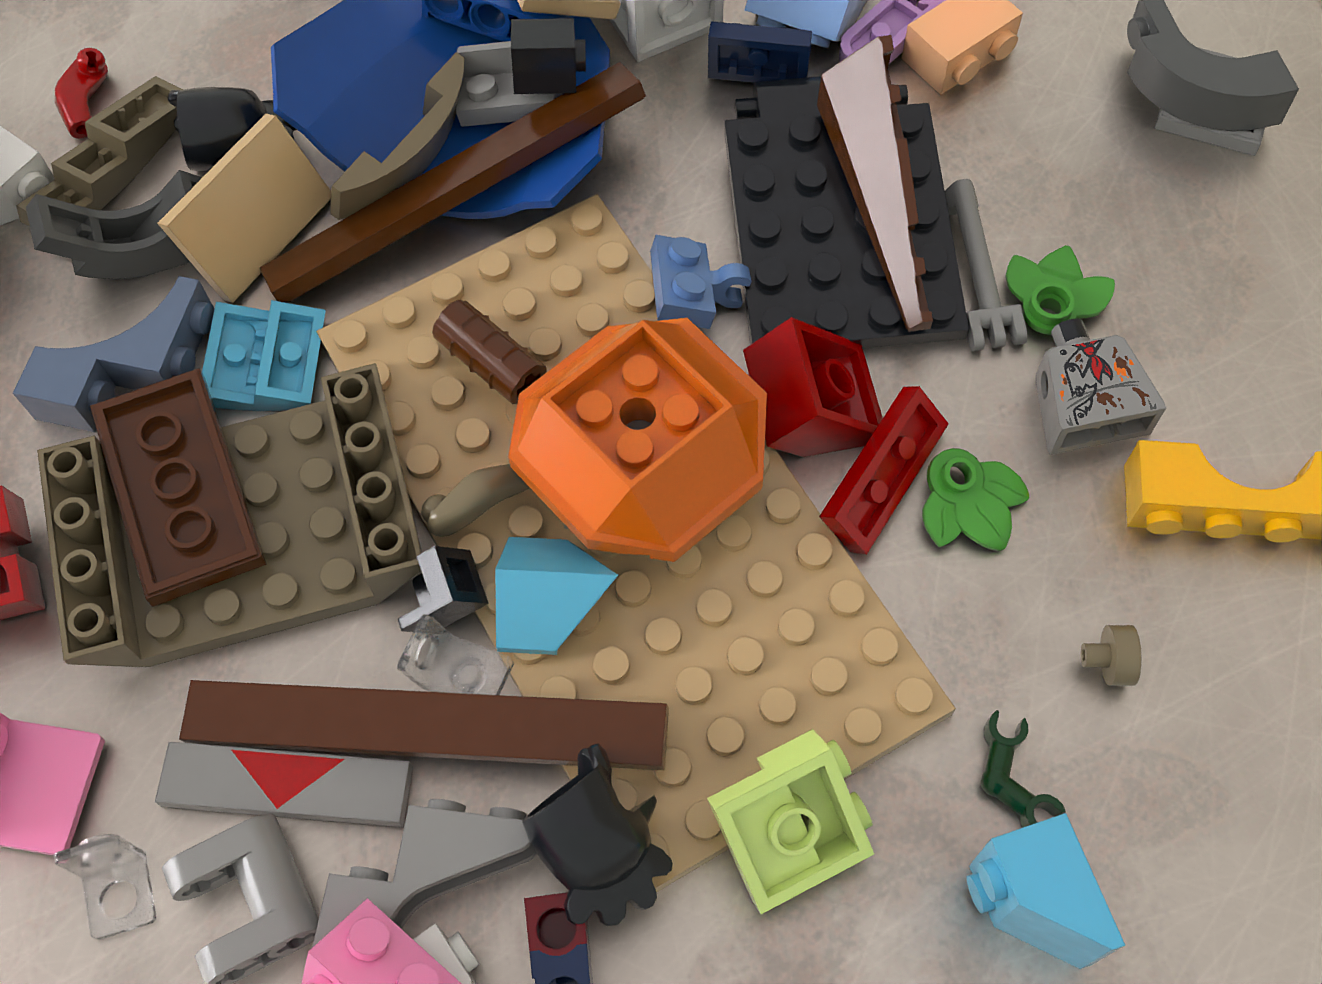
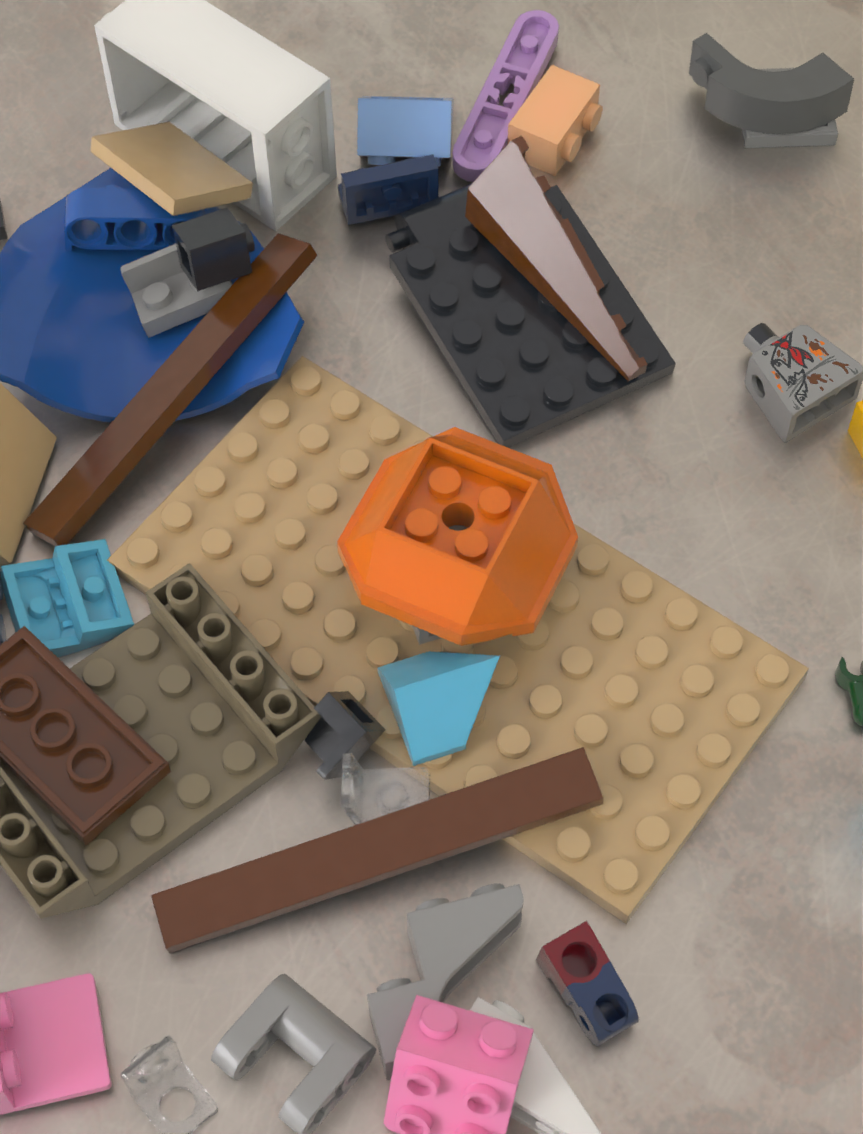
camera: 25 degrees left, 5 degrees down
light grey tile [155,742,413,827] -> none
dark tan slope [330,52,464,220] -> none
dark tan arm [421,464,529,537] -> none
reddish brown axle [432,300,547,404] -> none
black piece [522,743,673,926] -> none
medium blue plate [650,235,752,329] -> none
yellowish green plate [707,729,874,914] -> none
red slope [743,317,883,457] -> none
red plate [819,386,949,555] -> none
bright green plate [922,448,1029,552] -> none
light grey hinge [945,179,1027,351] -> none
bright green plate [1005,245,1115,335] -> none

